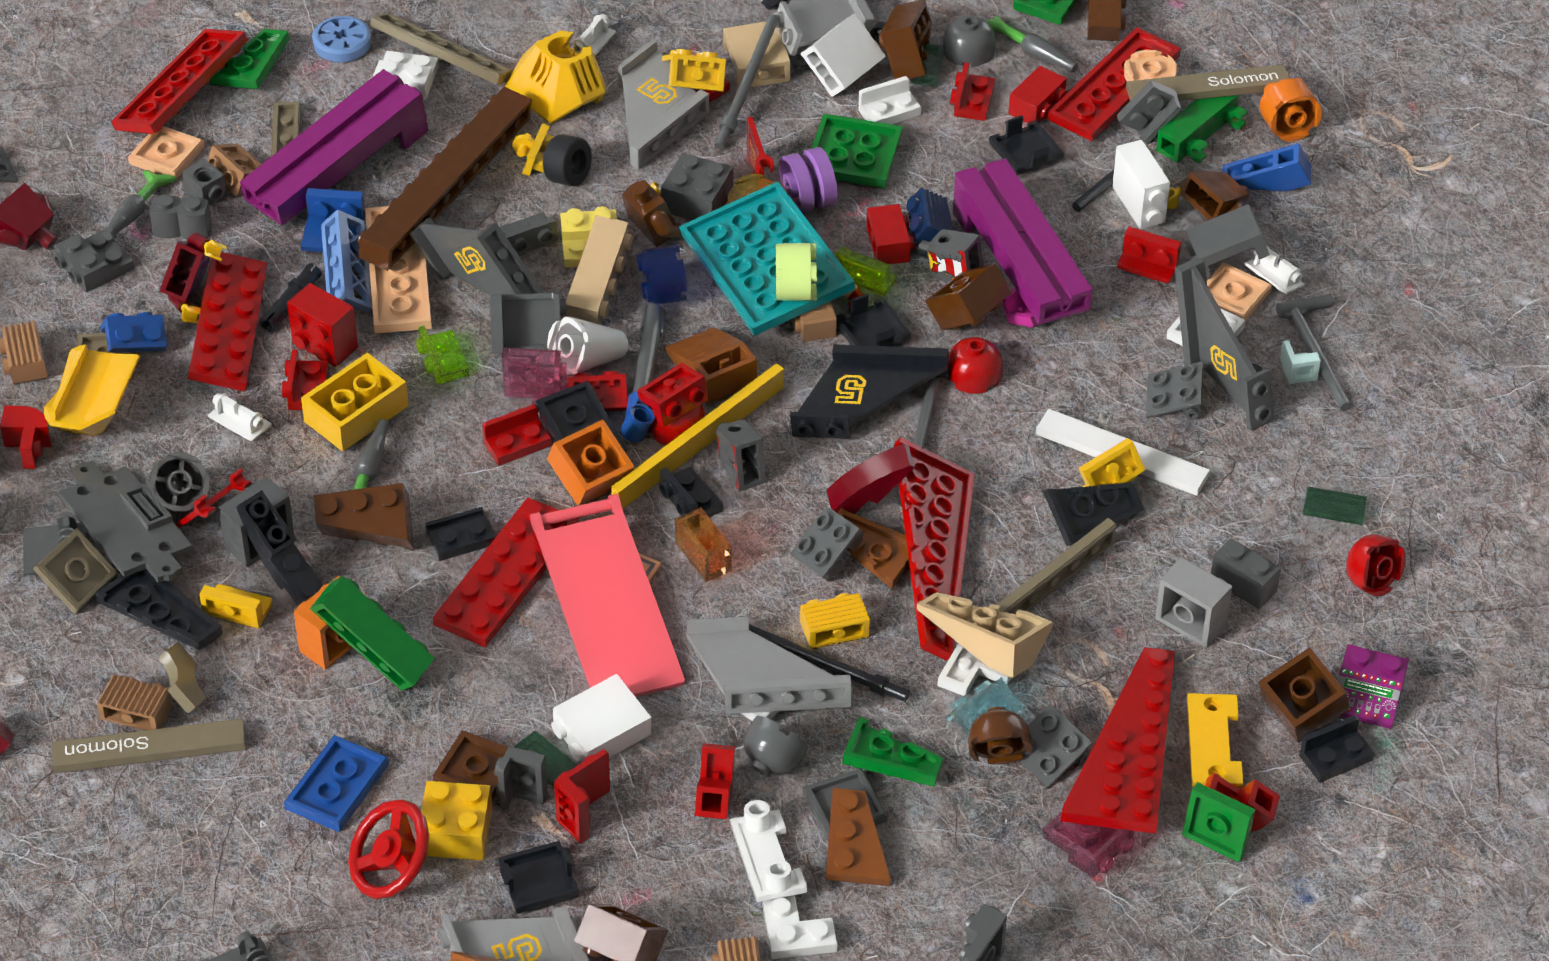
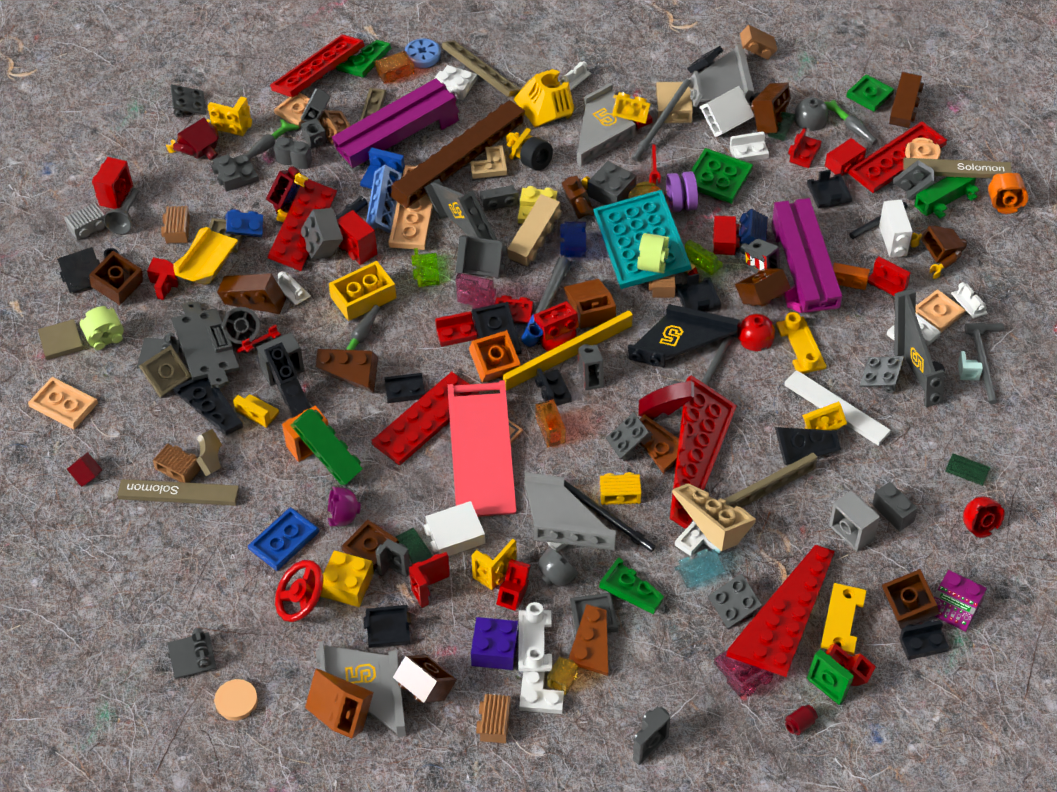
camera: 15 degrees right, 5 degrees up
red bracket [282,349,329,410] -> none
white cone [547,317,629,375] -> none
reddish brown cylinder [968,707,1032,765] -> none
dark grey panel [1185,204,1270,279] -> none
blue slope [1222,143,1311,191] -> none
none -> yellow bracket [208,97,252,136]
none -> reddish brown wedge [217,273,286,314]
none -> dark grey brick [301,89,330,122]
none -> dark grey brick [301,208,343,259]
none -> magenta cylinder [328,486,361,527]
none -> clear orange brick [375,51,415,84]
none -> tan plate [470,146,507,179]
none -> yellow bracket [471,539,517,590]
none -> dark purple brick [471,617,519,670]
none -> clear yellow brick [547,656,578,695]
none -> yellow brick [775,312,826,374]
none -> dark red brick [785,704,818,735]
none -> orange bracket [833,262,870,290]

